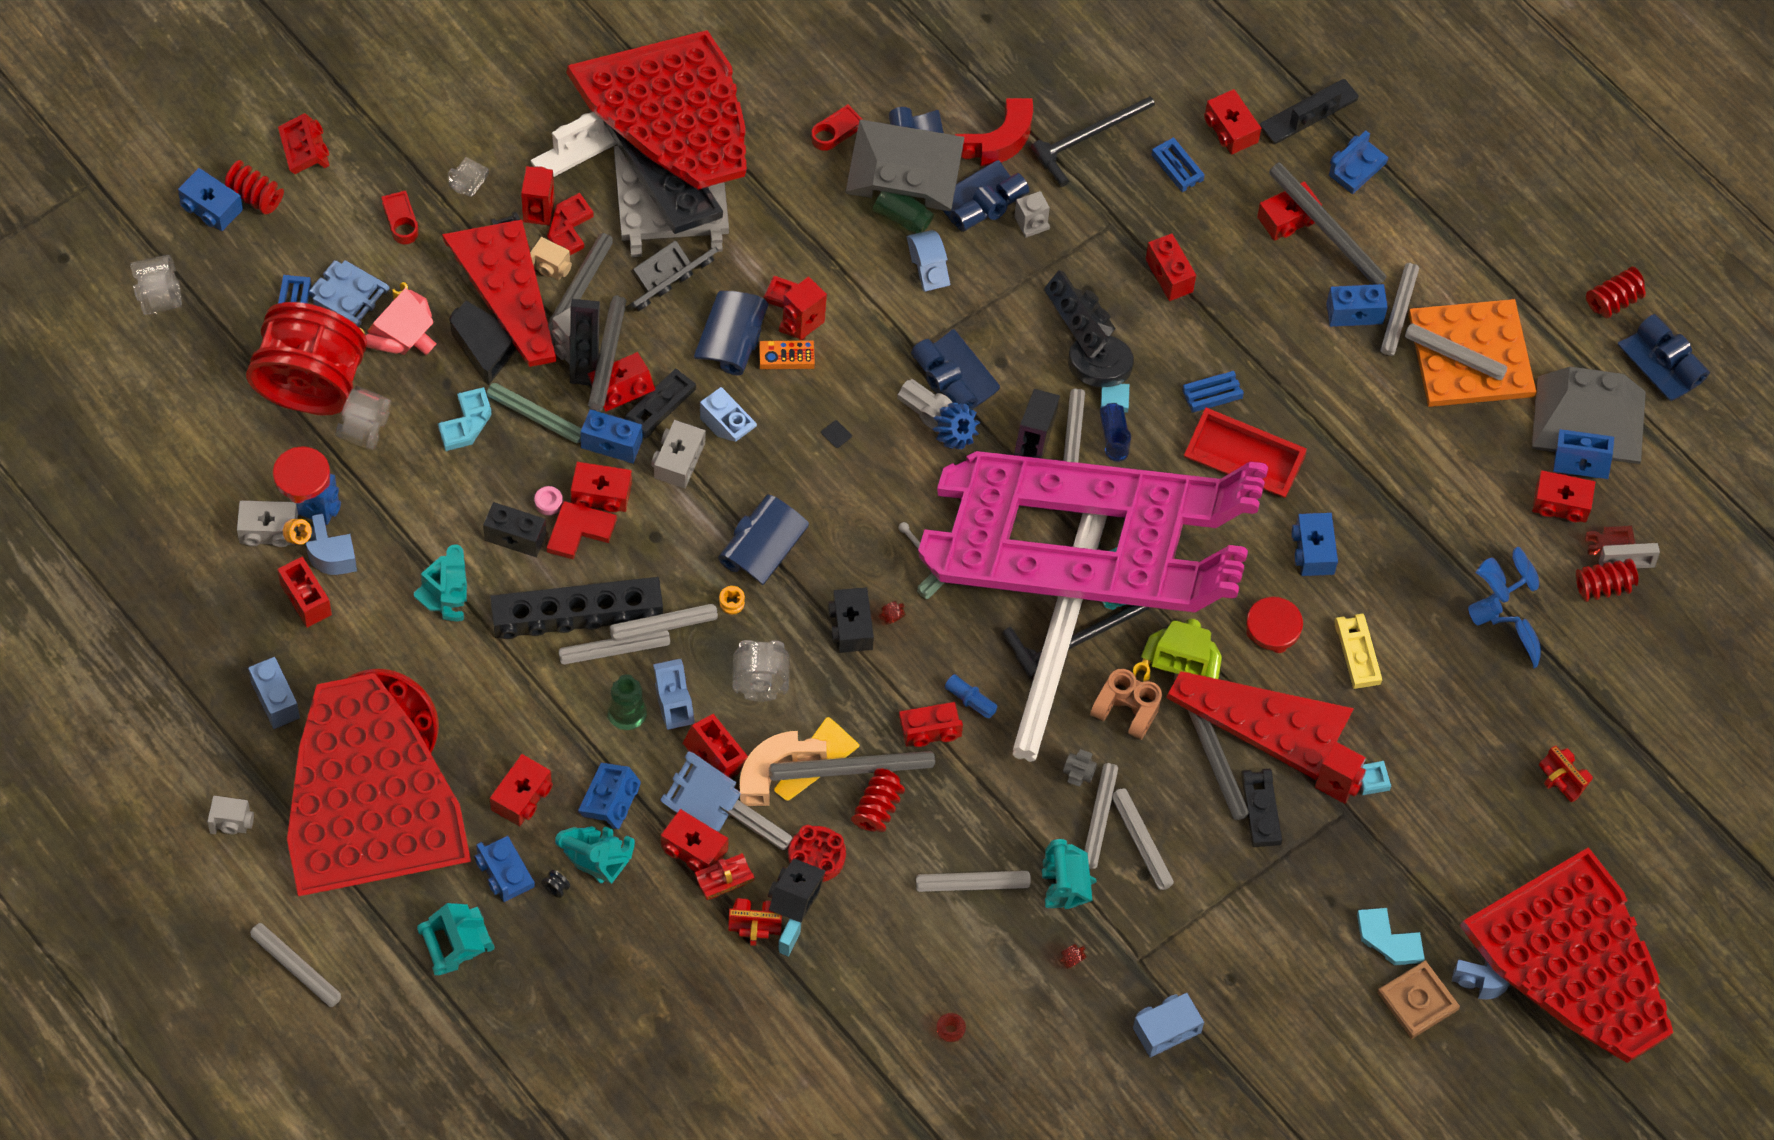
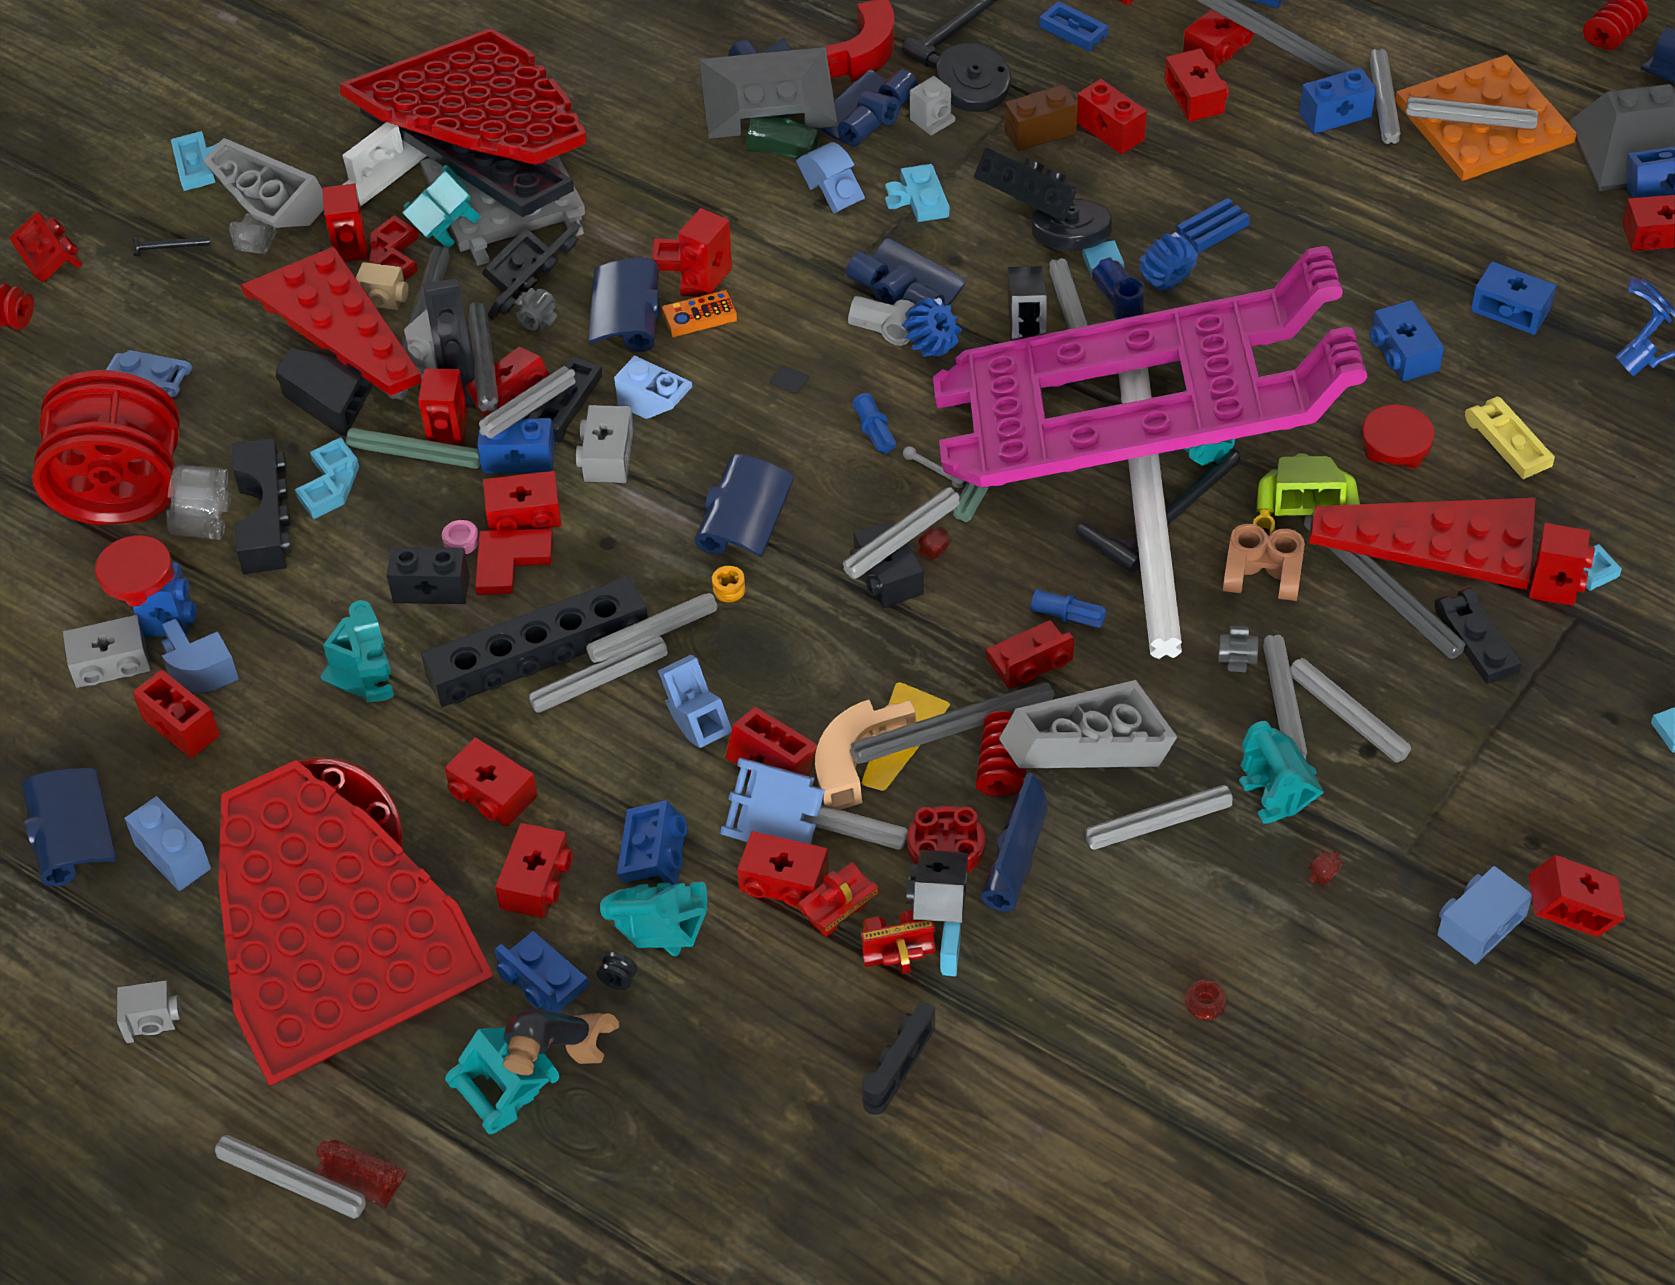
camera: 10 degrees left, 10 degrees down
light orange bush [283,519,312,544] -> none
coral torso [360,282,437,356] -> none
red piece [381,190,419,245] -> none
clear green plant [607,674,647,730] -> none
clear brick [732,640,790,701] -> none
red piece [811,104,863,151] -> none
red slope [1184,407,1307,498] -> none
none -> dark blue panel [22,768,117,887]
none -> black piece [132,236,210,256]
none -> medium azure plate [171,131,220,191]
none -> light grey wedge [203,138,324,228]
none -> black arch [232,438,292,574]
none -> clear red hinge [314,1140,407,1208]
none -> piece [402,165,482,249]
none -> red brick [418,369,468,446]
none -> red brick [445,737,538,827]
none -> light grey axle [479,366,576,438]
none -> piece [503,1009,619,1075]
none -> dark grey gear [515,288,558,331]
none -> light grey axle [843,487,960,579]
none -> blue axle [852,393,896,455]
none -> black plate [862,1001,935,1115]
none -> medium azure plate [885,164,950,222]
none -> black wheel [934,43,1011,112]
none -> dark blue panel [981,773,1048,912]
none -> light grey wedge [999,680,1177,768]
none -> reddish brown brick [1004,84,1078,151]
none -> blue gear [1139,232,1198,291]
none -> red brick [1164,48,1229,122]
none -> blue brick [1471,261,1556,335]
none -> red brick [1528,855,1625,937]

